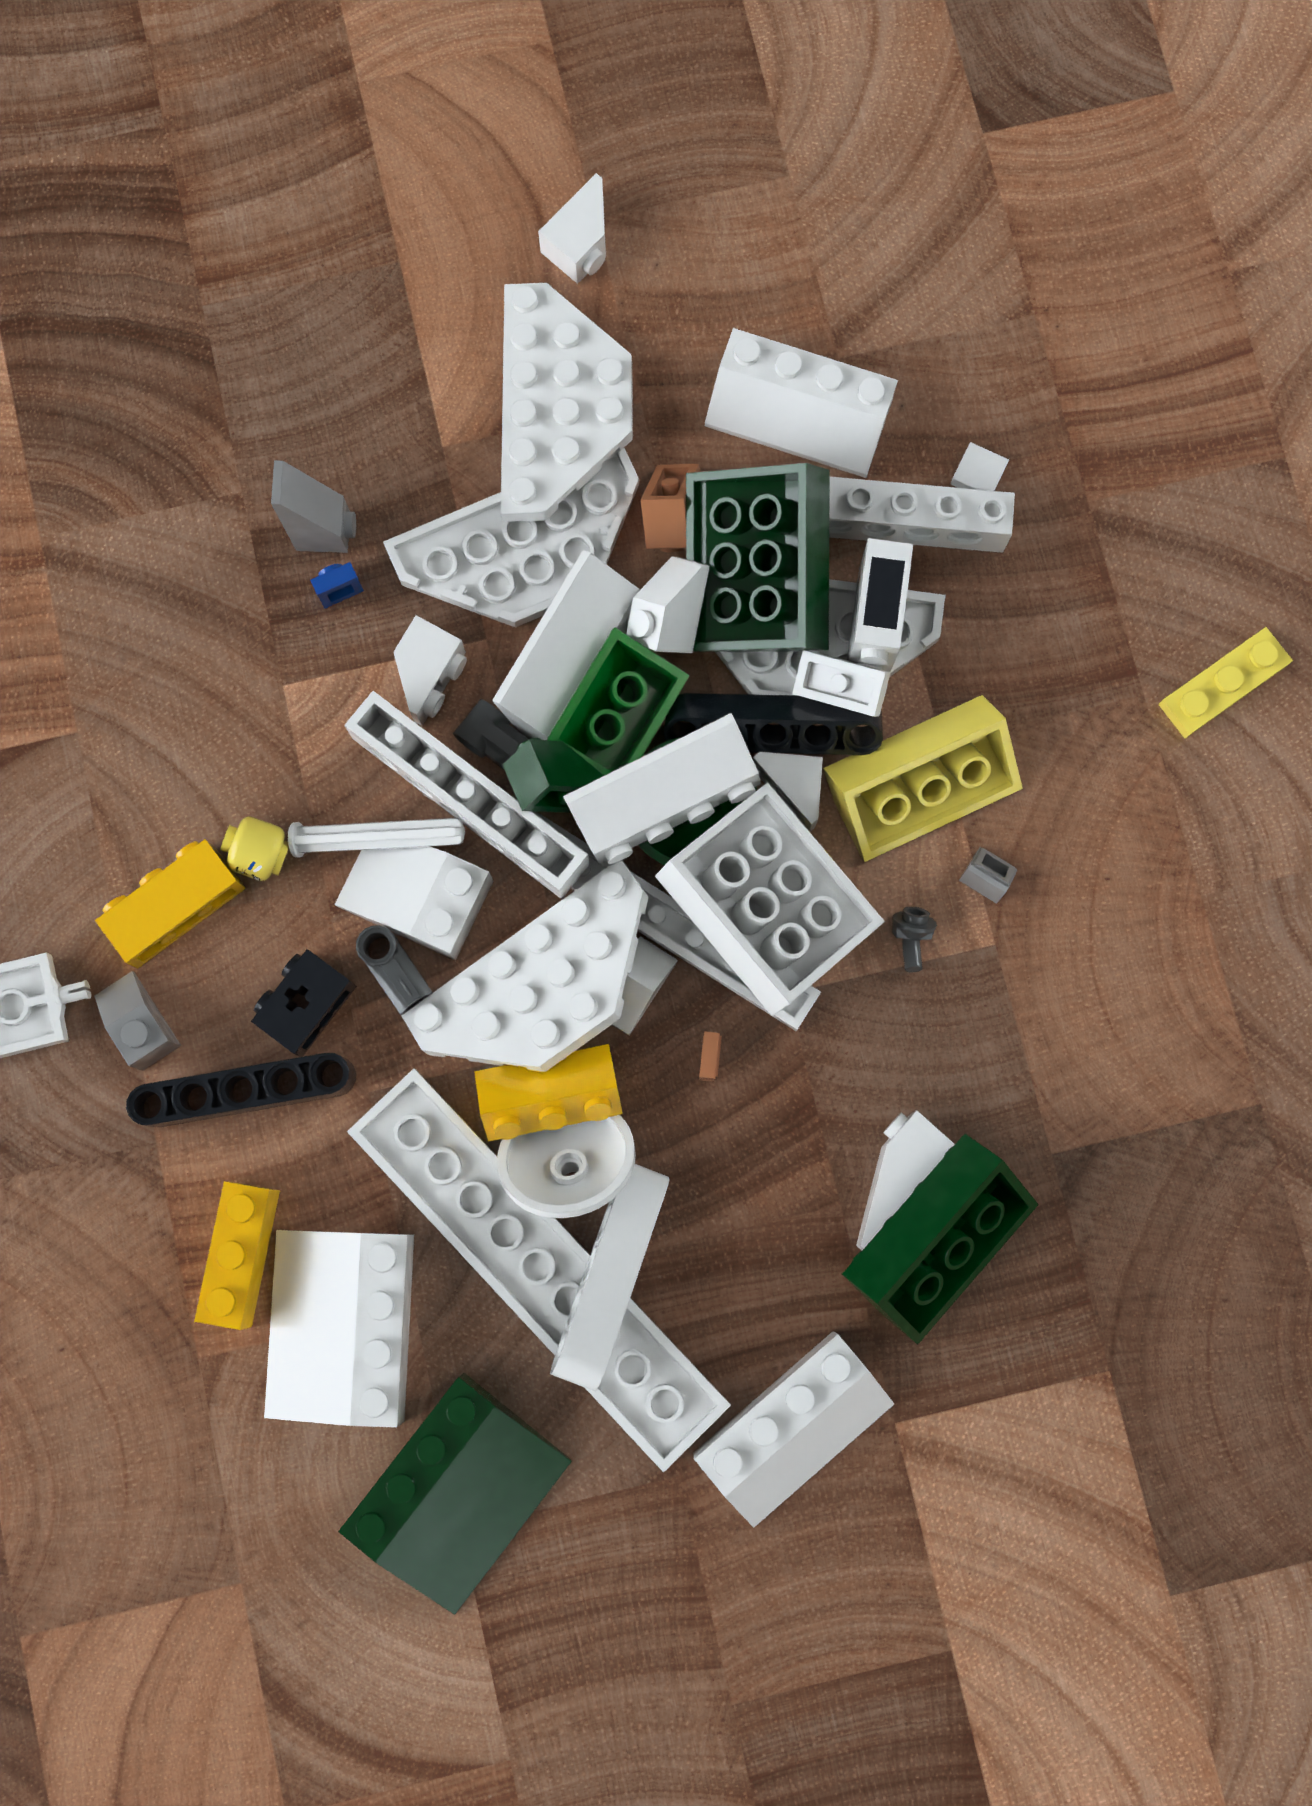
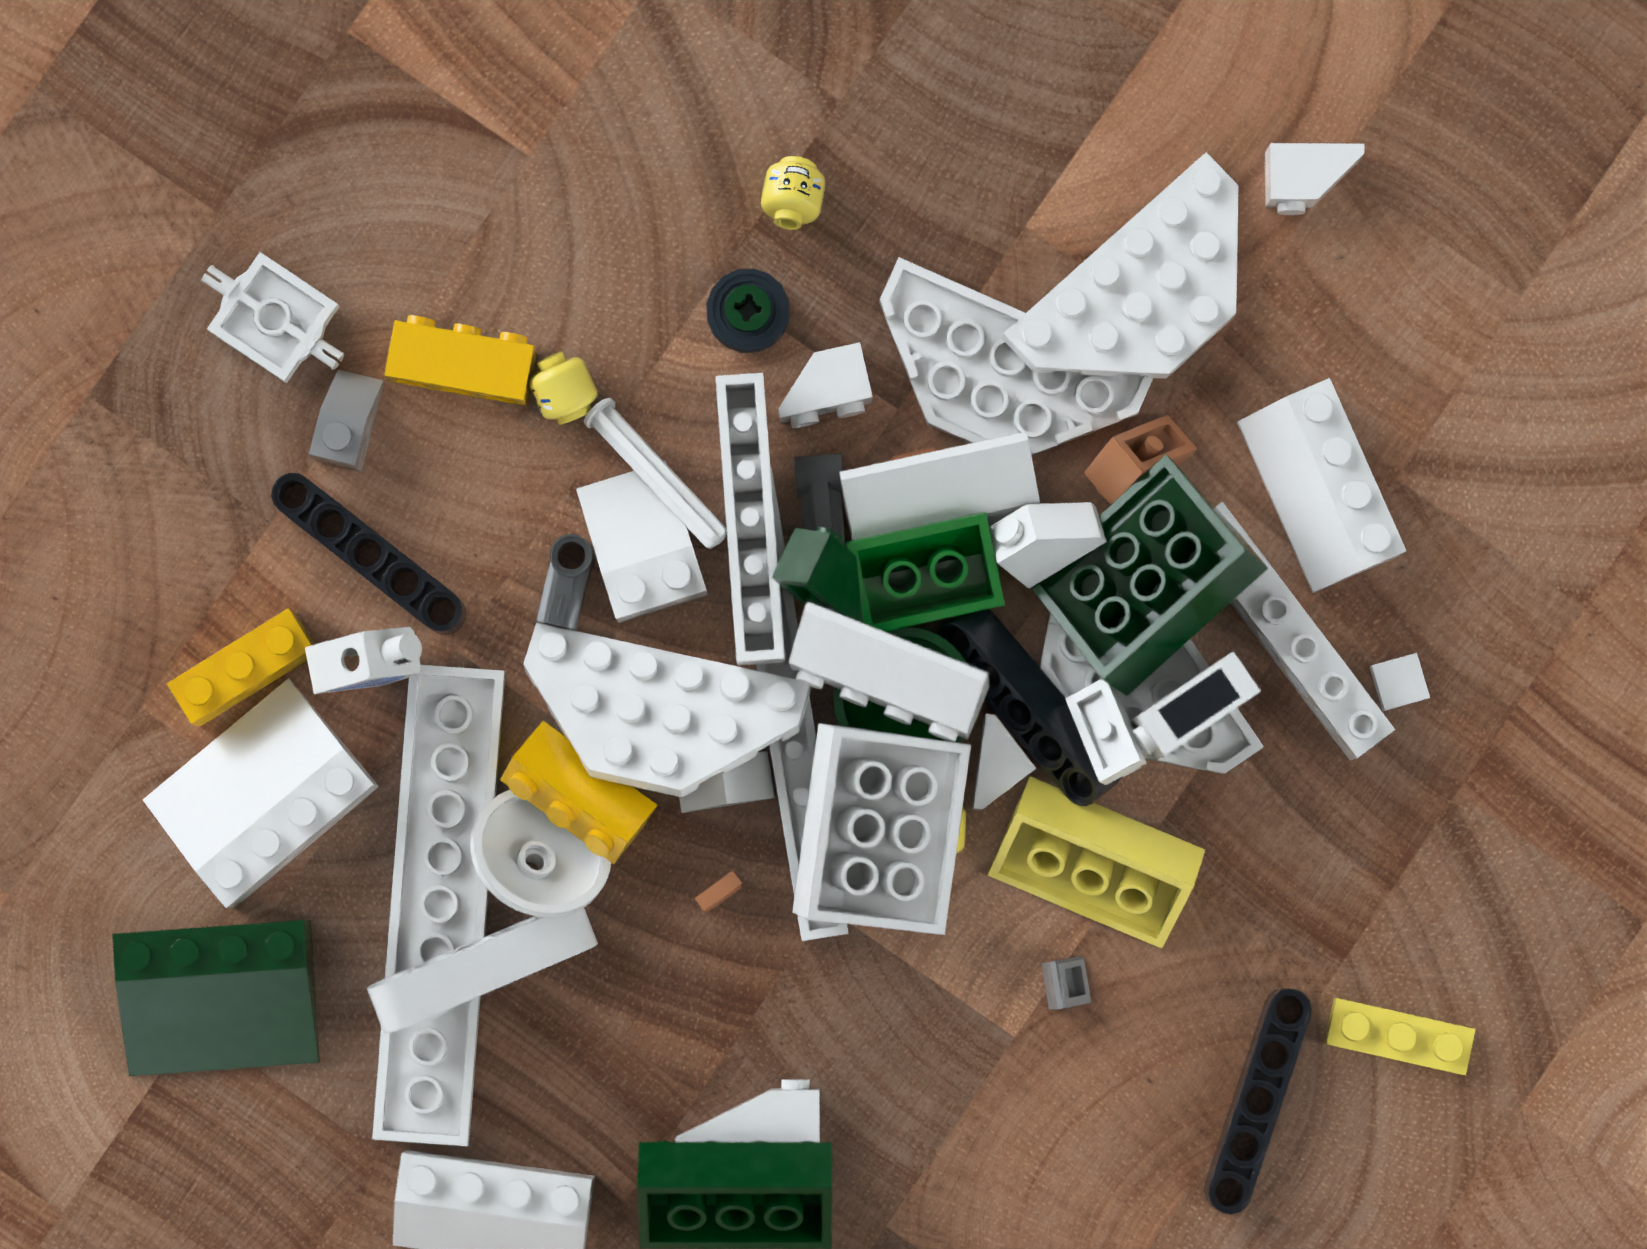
camera: 45 degrees right, 5 degrees up
black brick [251,949,357,1057] -> none
light grey slope [271,460,356,553] -> none
blue plate [310,562,364,609] -> none
dark grey plate [892,907,937,972] -> none
none -> white torso [305,627,422,694]
none -> black wheel [706,269,790,353]
none -> light yellow head [761,156,826,230]
none -> black beam [1204,988,1312,1214]

